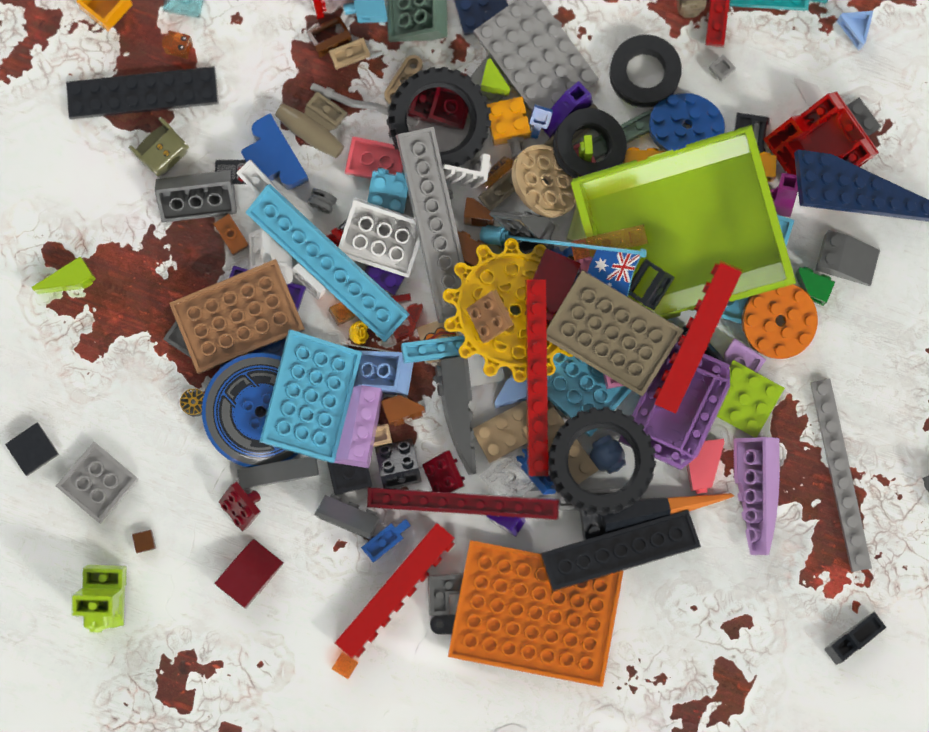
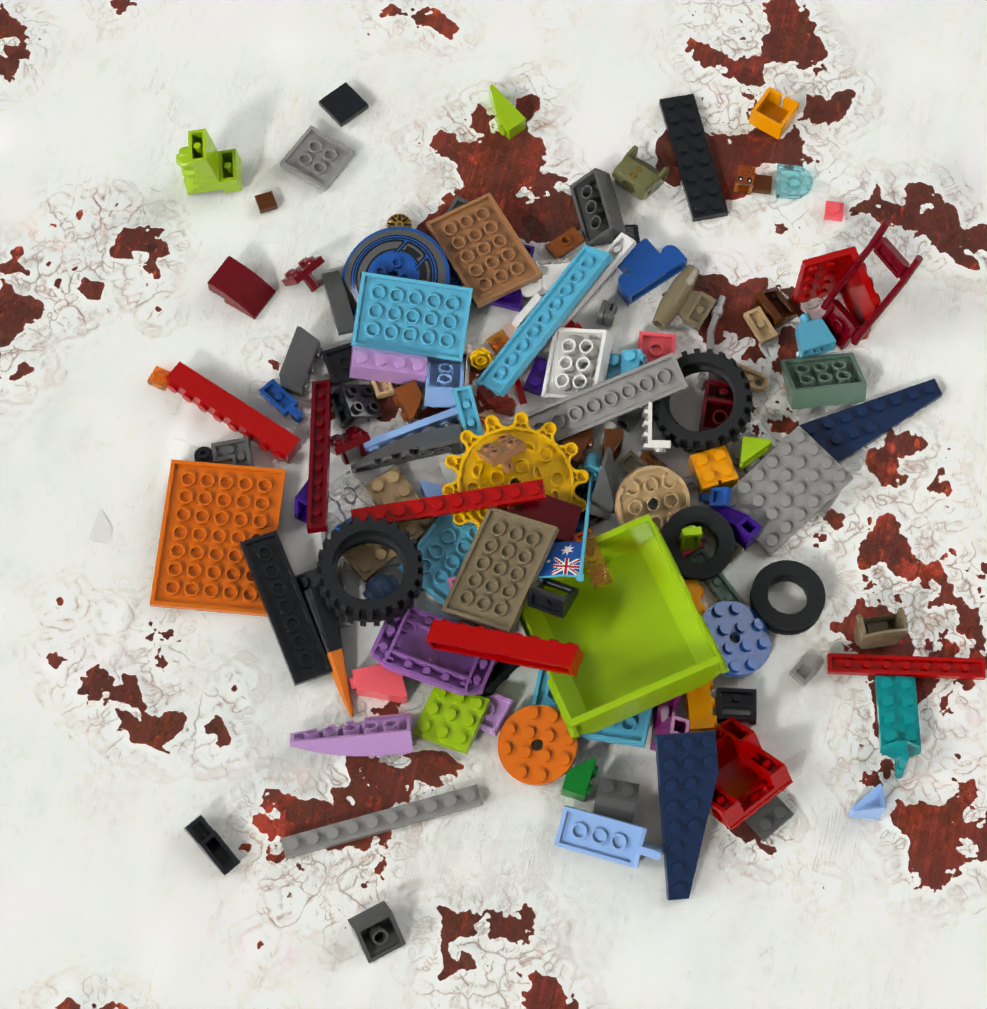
camera: 80 degrees right, 15 degrees down
none -> light blue plate [363,407,460,455]
none -> light blue hinge [555,805,663,868]
none -> reddish brown tile [753,174,772,195]

